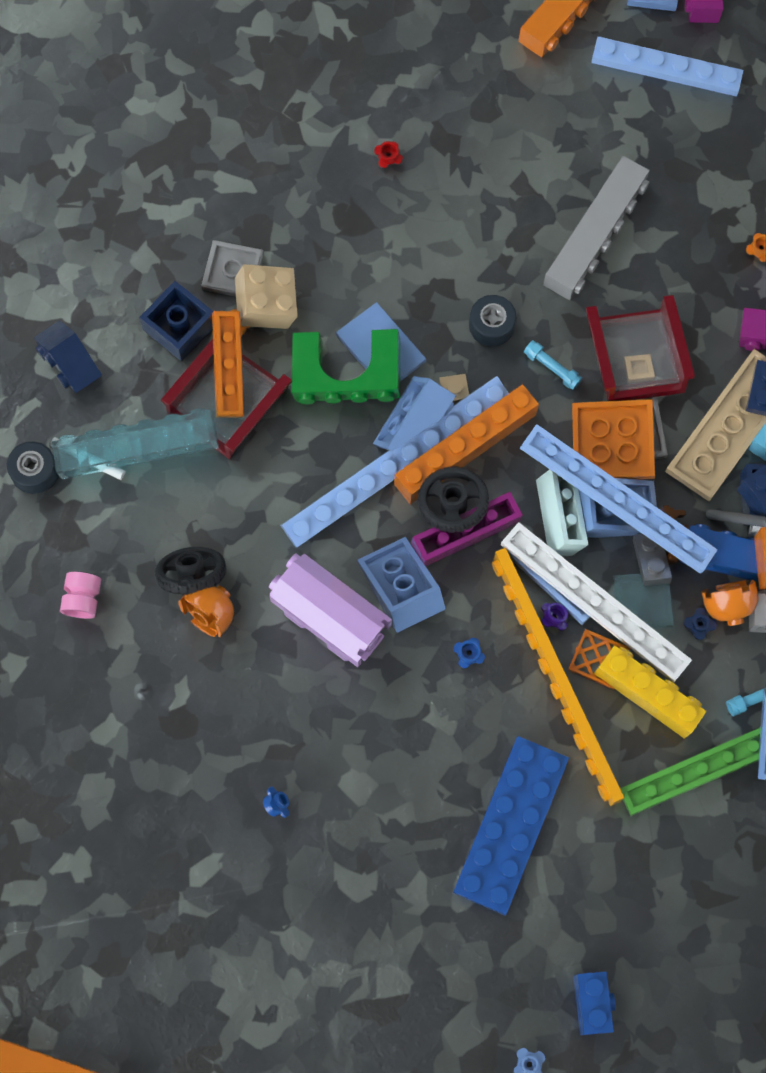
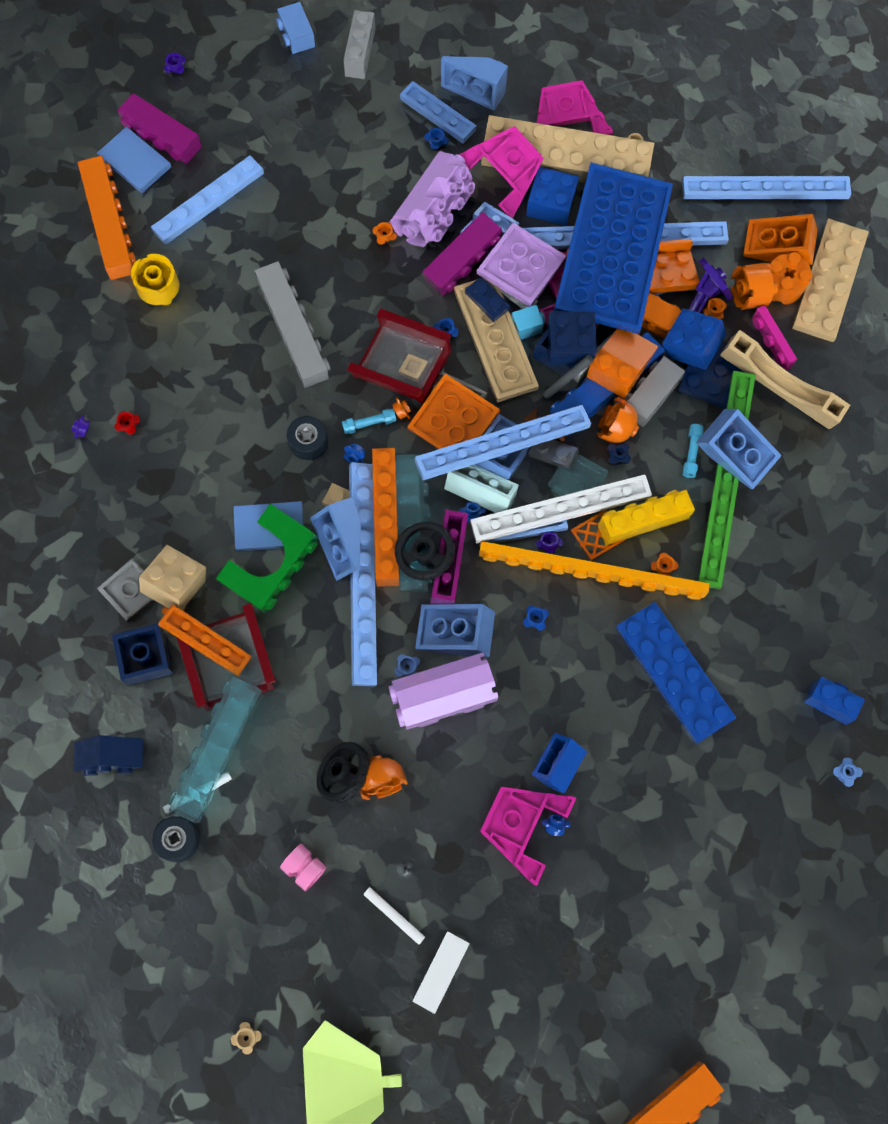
camera: 55 degrees left, 0 degrees up
none -> dark purple plate [72,415,90,439]
none -> yellow brick [131,254,180,306]
none -> blue plate [343,444,365,463]
none -> white bar [363,887,425,944]
none -> orange plate [392,397,411,420]
none -> medium blue plate [394,654,420,677]
none -> clear light blue brick [395,454,432,592]
none -> white tile [412,931,470,1014]
none -> blue plate [433,318,458,337]
none -> blue plate [459,501,486,523]
none -> dark pink wing [480,787,576,886]
none -> blue brick [532,733,587,794]
none -> orange plate [651,553,678,576]

